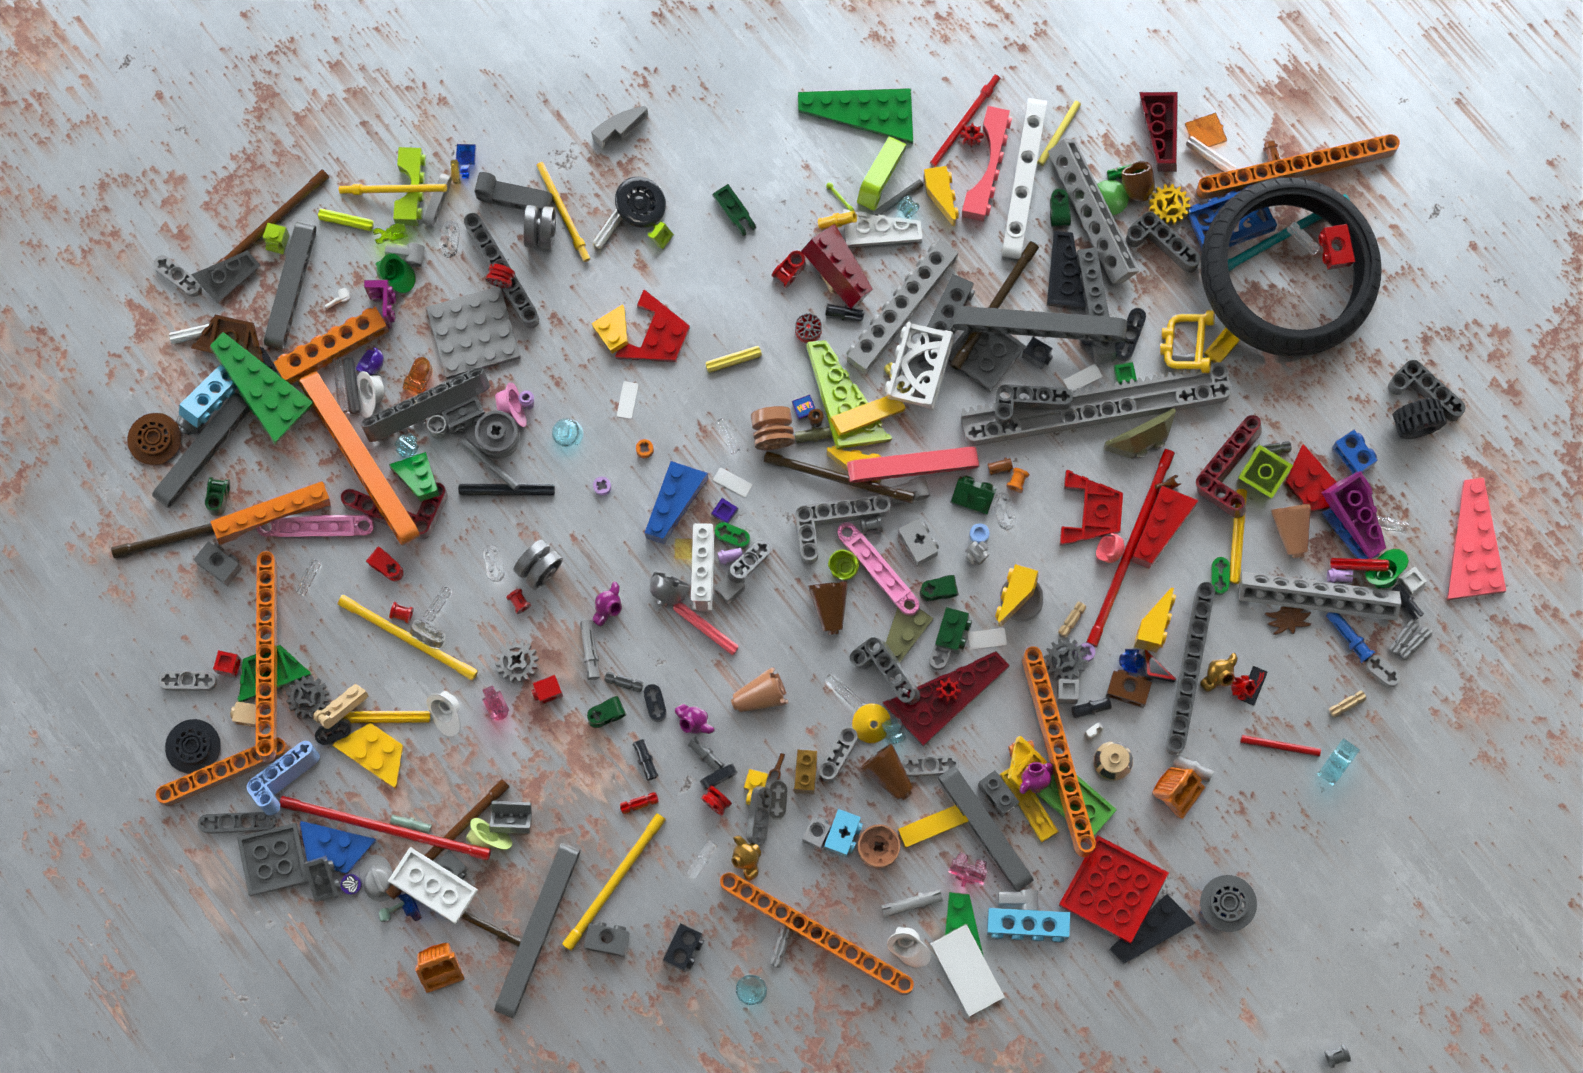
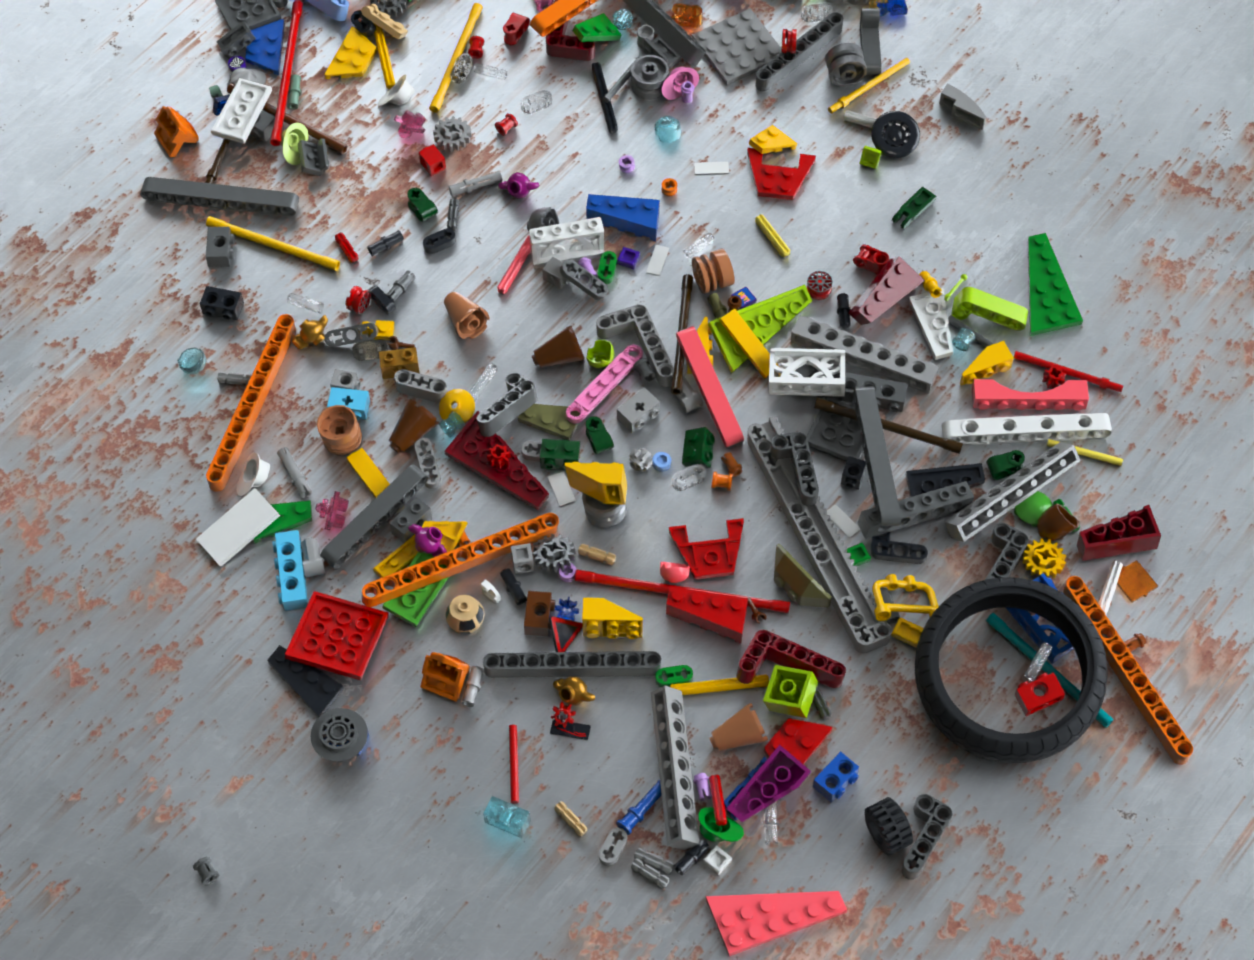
camera: 75 degrees right, 15 degrees down
flat silver wheel [513,540,563,590] -> none
magenta piece [675,704,715,734] -> none
reddish brown piece [1264,606,1311,635] -> none

